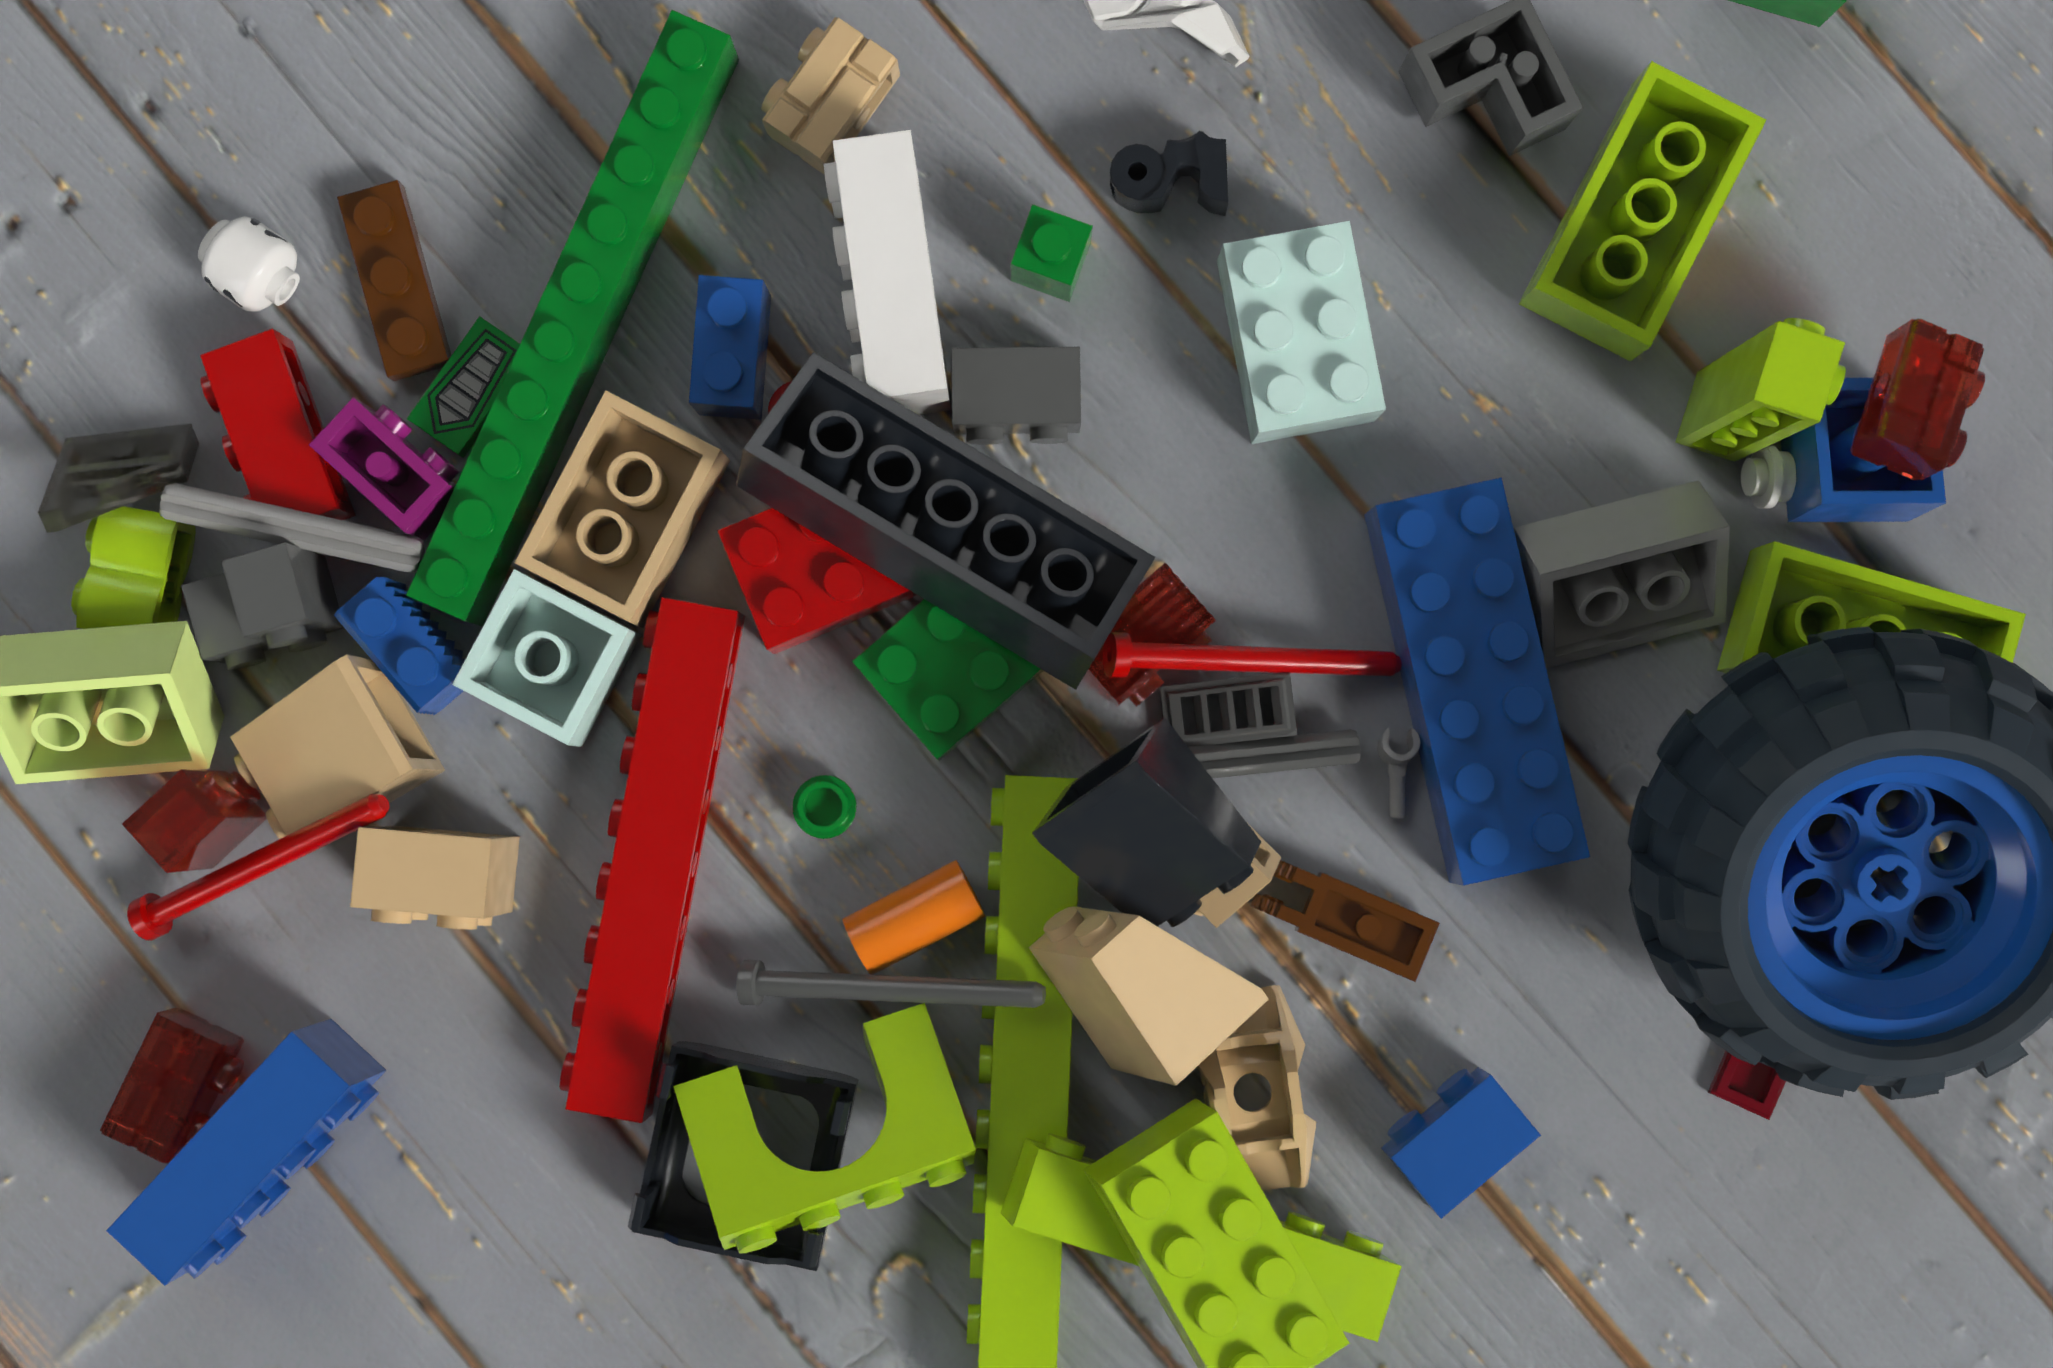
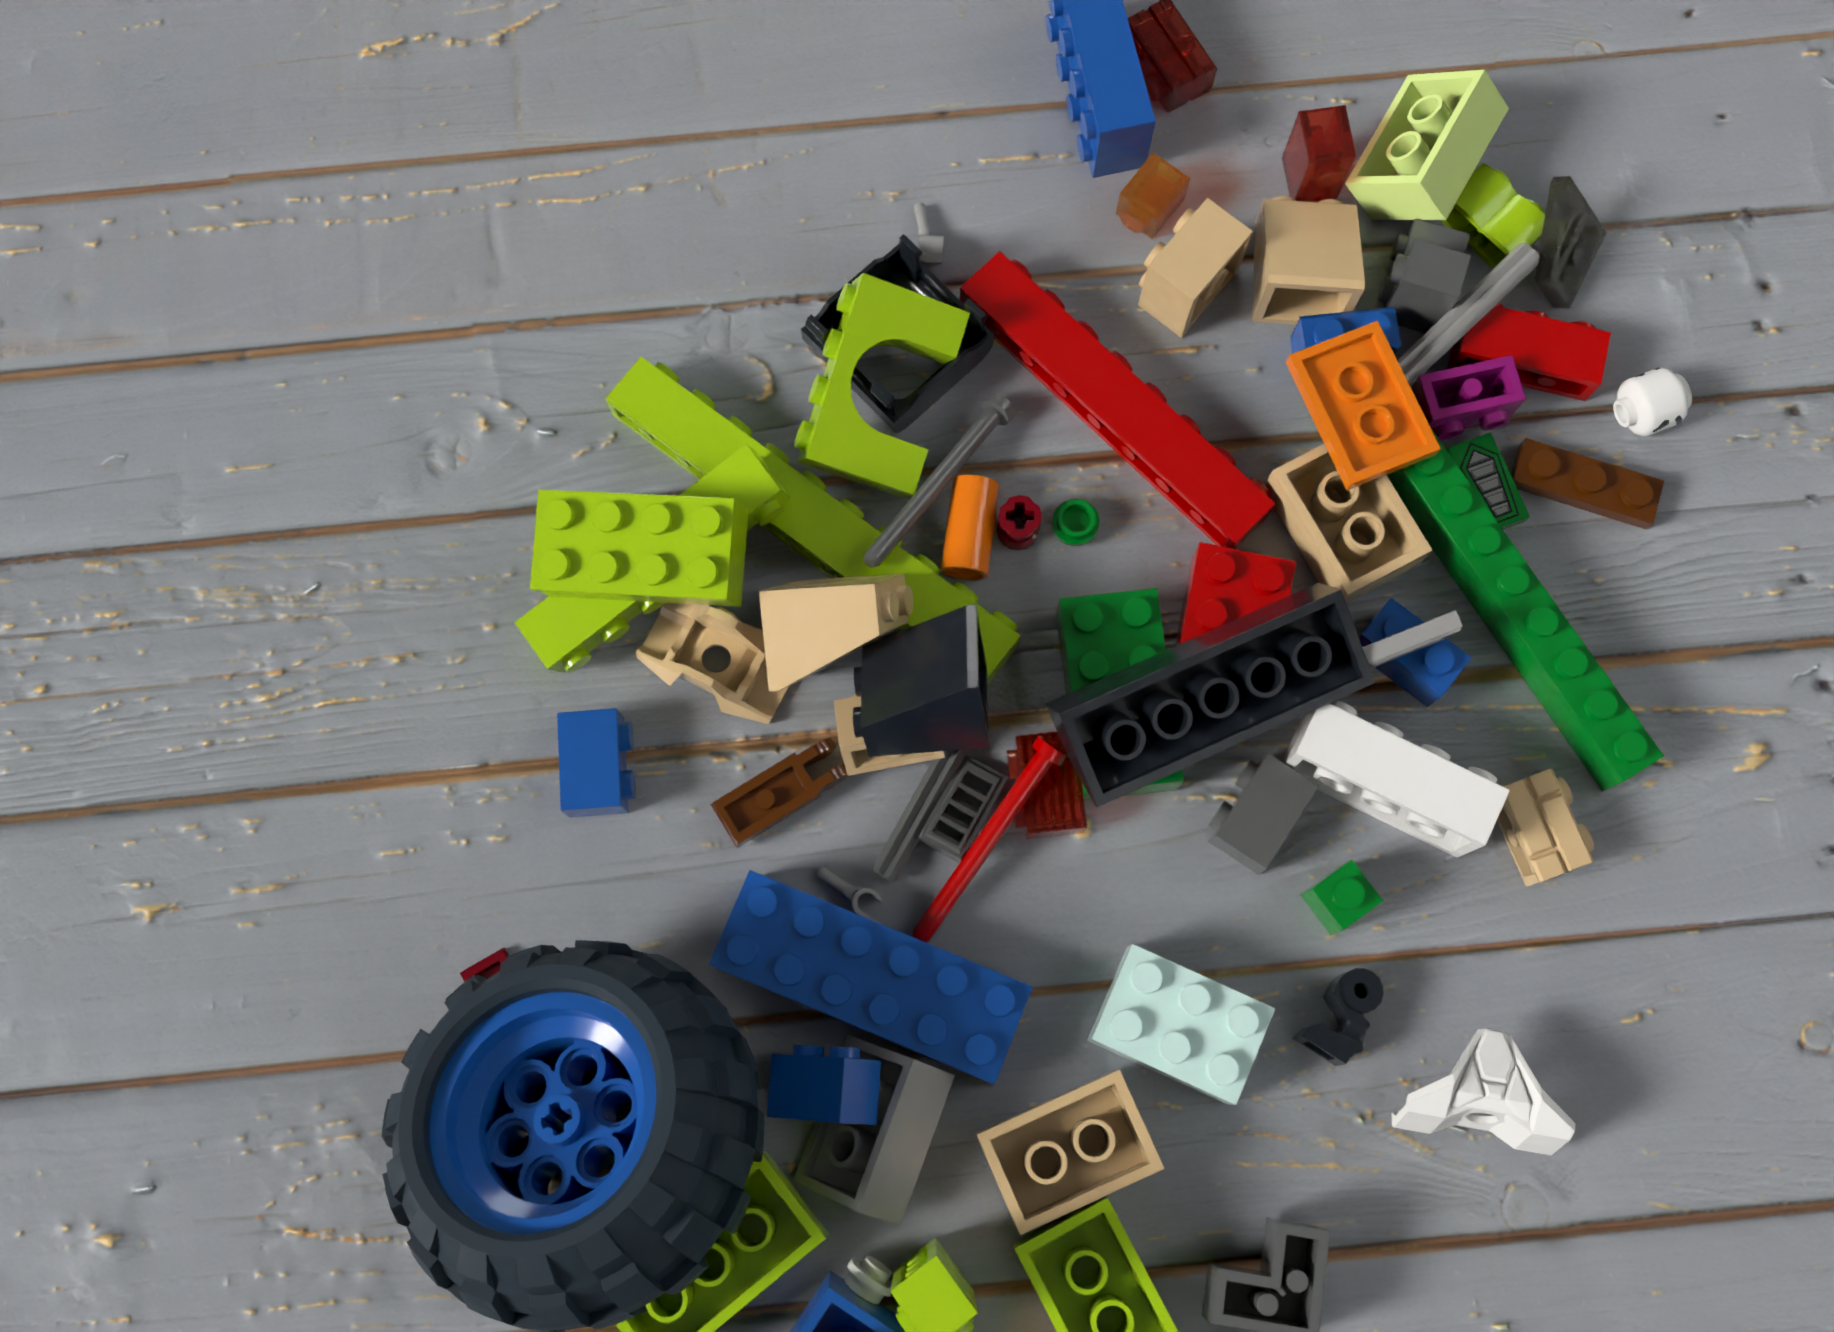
camera: 130 degrees right, 10 degrees down
red bar [127,794,390,941] -> none
light aqua brick [452,569,642,747] -> none
none -> blue brick [767,1045,881,1125]
none -> light grey hand [914,203,944,264]
none -> tan brick [975,1070,1165,1235]
none -> dark red bush [997,495,1042,551]
none -> clear orange brick [1116,153,1190,239]
none -> orange plate [1285,321,1441,490]
none -> light grey tile [1362,610,1463,669]

